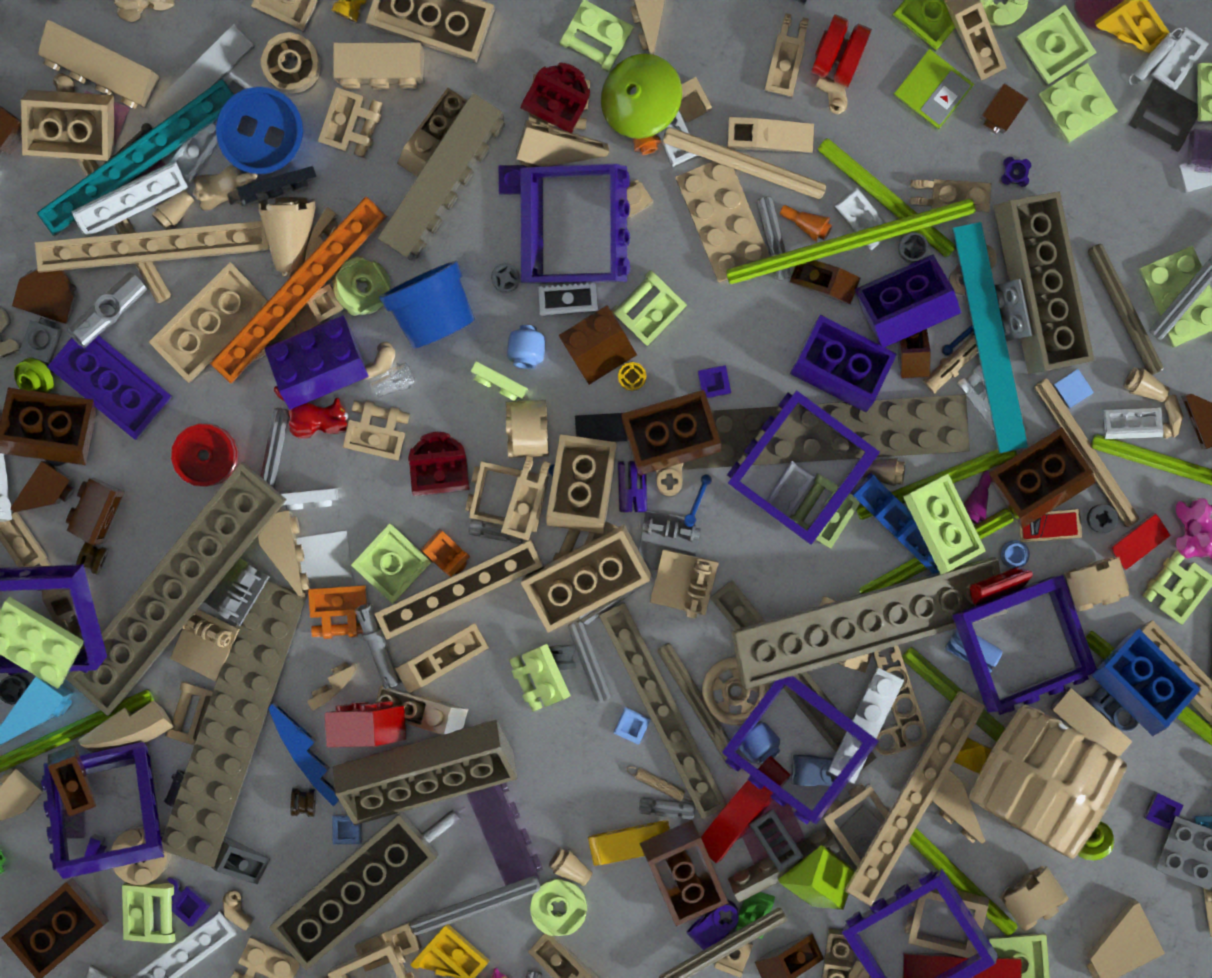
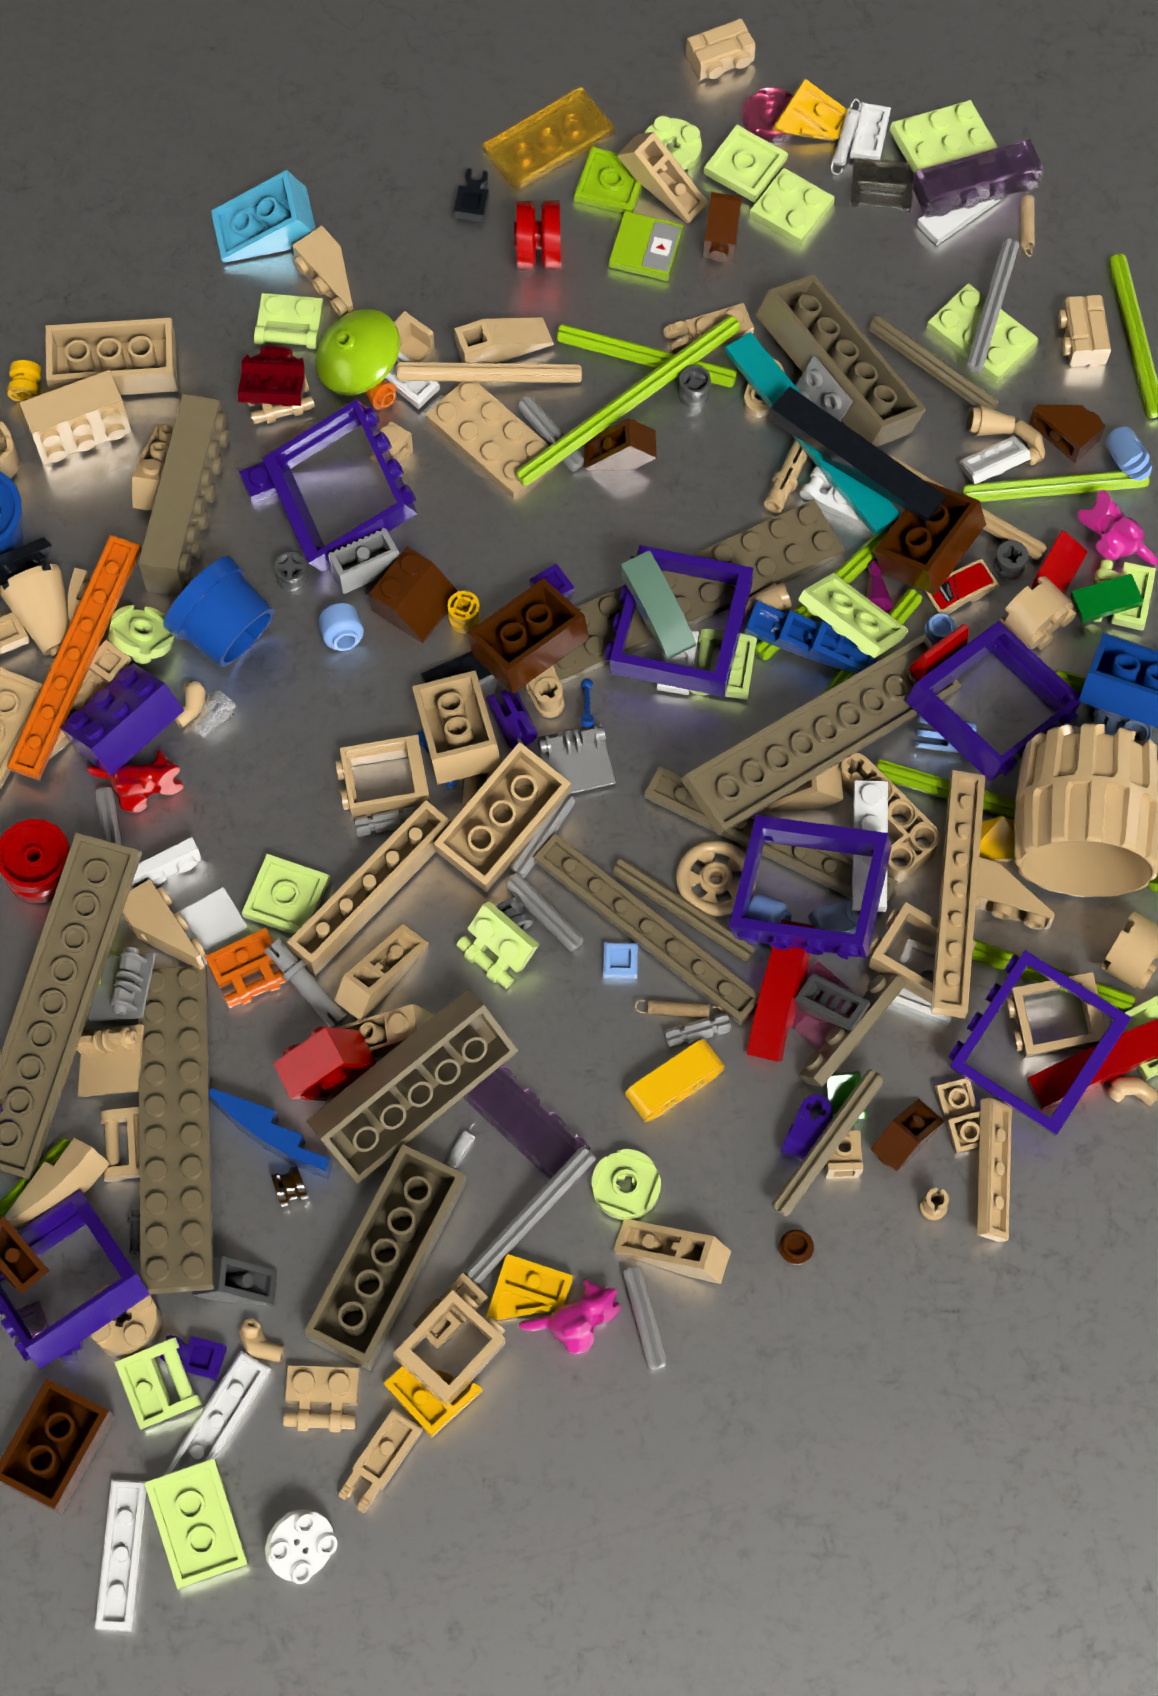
camera: 25 degrees left, 20 degrees down
tan slope [307,662,358,711] -> none
tan plate [318,87,383,158] -> none
light blue tile [332,815,362,845] -> none
tan plate [343,400,410,461] -> none
dark red slope [408,432,470,496] -> none
orange bracket [420,529,470,577] -> none
yellowish green plate [471,361,529,401] -> none
tan hinge [501,456,550,541] -> none
tan brick [506,400,549,458] -> none
tan slope [516,120,609,167] -> none
tan cone [549,848,593,886] -> none
yellowish green plate [611,270,687,346] -> none
reddish brown brick [640,820,728,926] -> none
tan hinge [650,549,719,618] -> none
tan hinge [764,13,809,97] -> none
lime slope [778,845,855,910] -> none
orange cone [779,205,832,243] -> none
dark purple brick [790,315,897,413] -> none
tan arm [816,77,848,114] -> none
white plate [835,188,886,250] -> none
dark purple brick [855,254,961,348] -> none
reddish brown slope [897,329,931,378] -> none
blue hinge [942,325,973,356] -> none
dark purple plate [1001,157,1032,187] -> none
light blue tile [1053,369,1094,408] -> none
none -> sand green slope [620,550,696,660]
none -> black slope [771,387,946,522]
none -> green tile [1070,573,1143,624]

